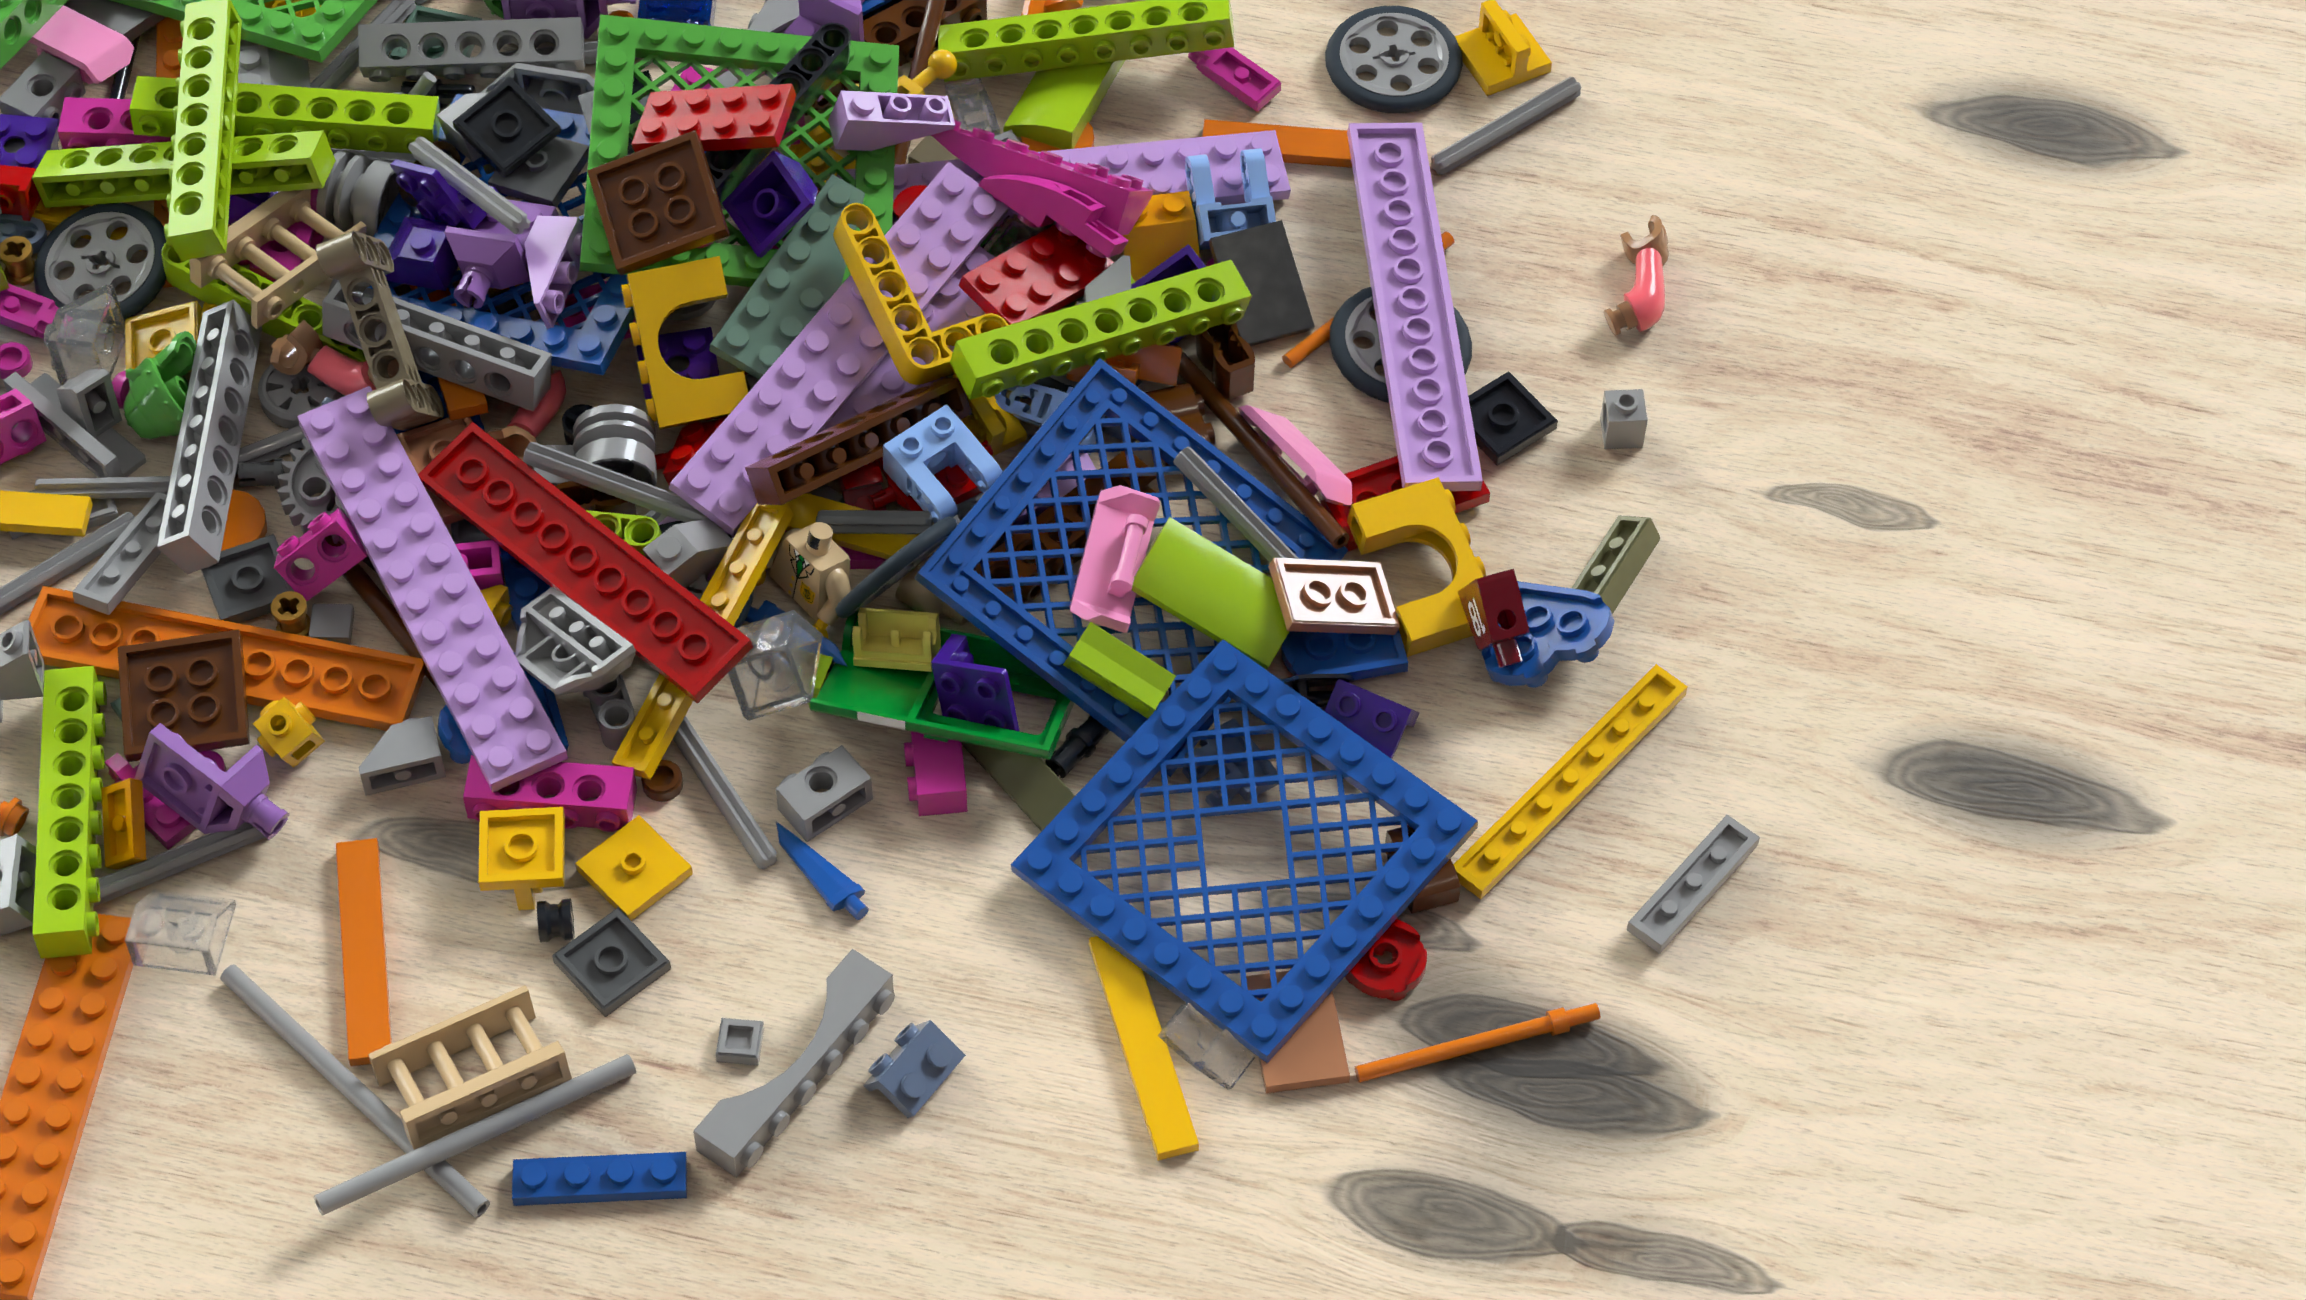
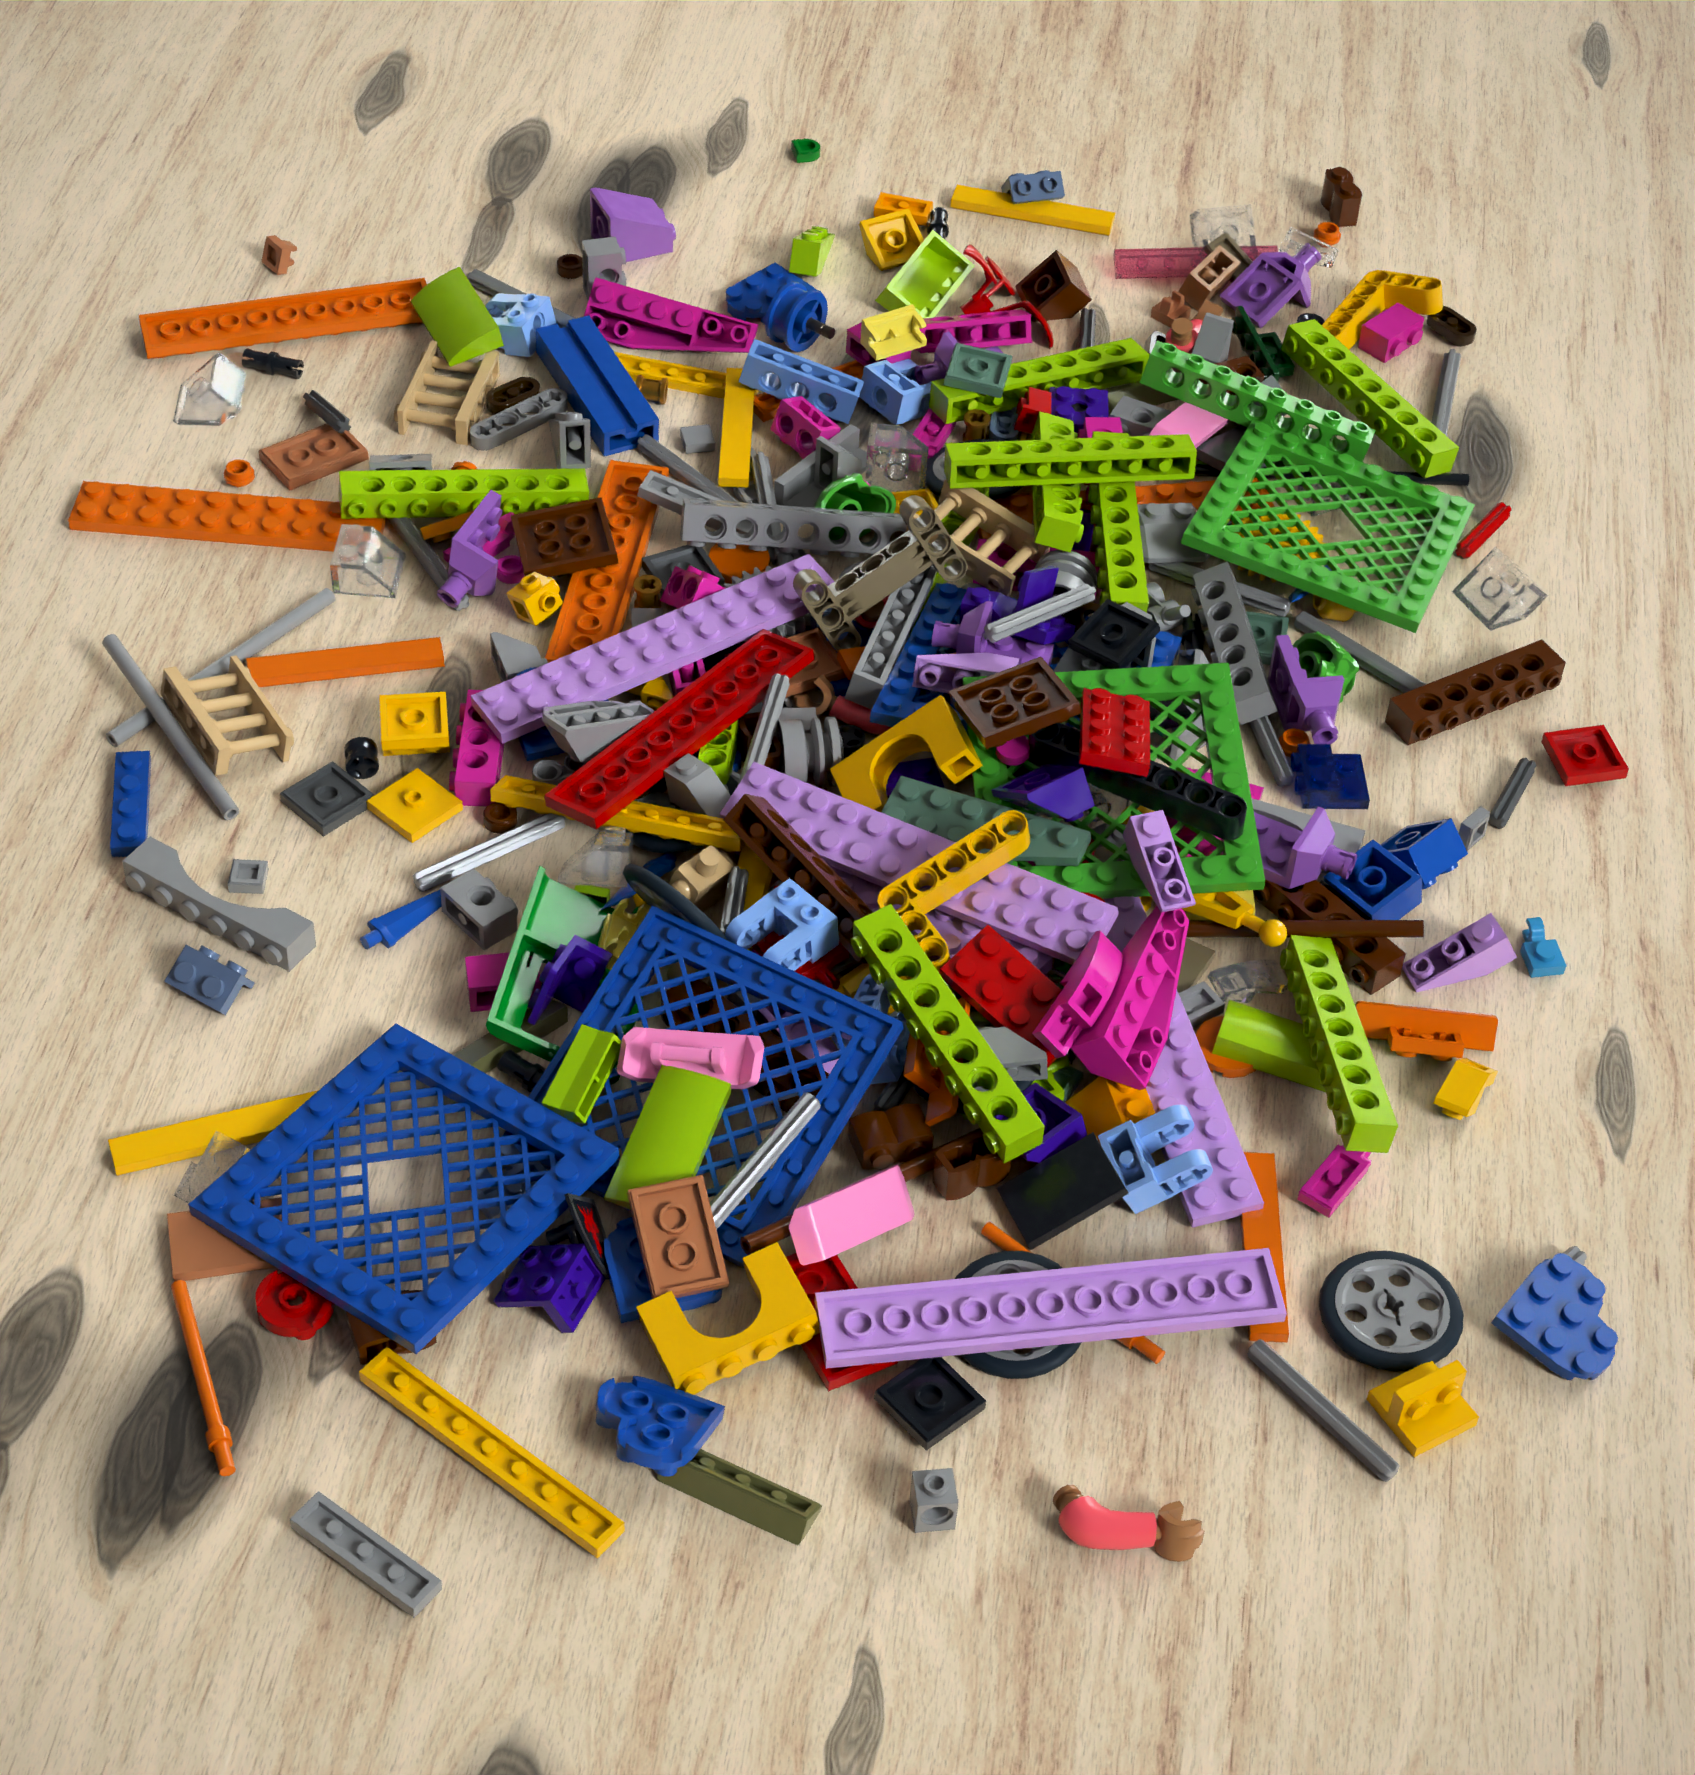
camera: 85 degrees right, 10 degrees down
dark red torso [1458,569,1529,668] -> none

